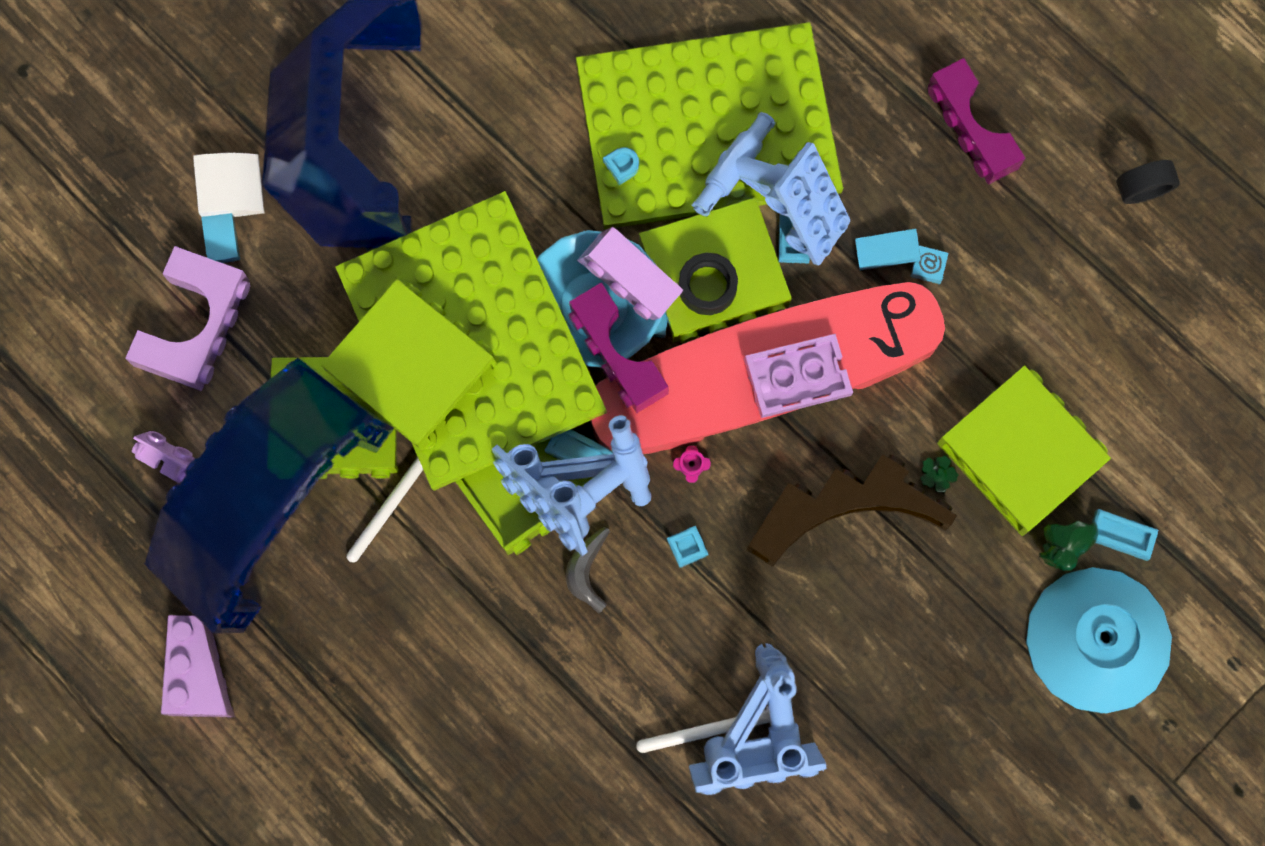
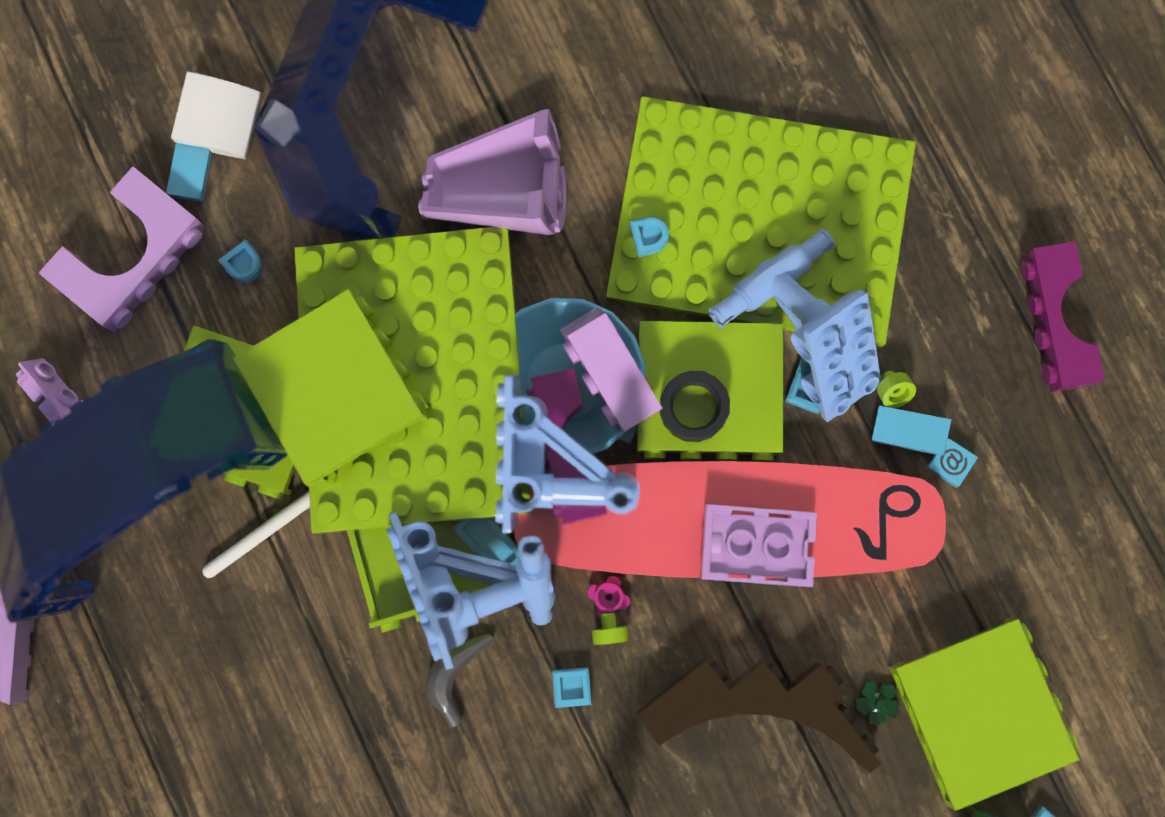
camera: 25 degrees right, 5 degrees up
none -> medium azure tile [218,239,263,283]
none -> lavender cone [418,109,567,235]
none -> light blue plate [496,375,640,533]
none -> lime tile [591,612,629,645]
none -> lime tile [877,371,916,408]

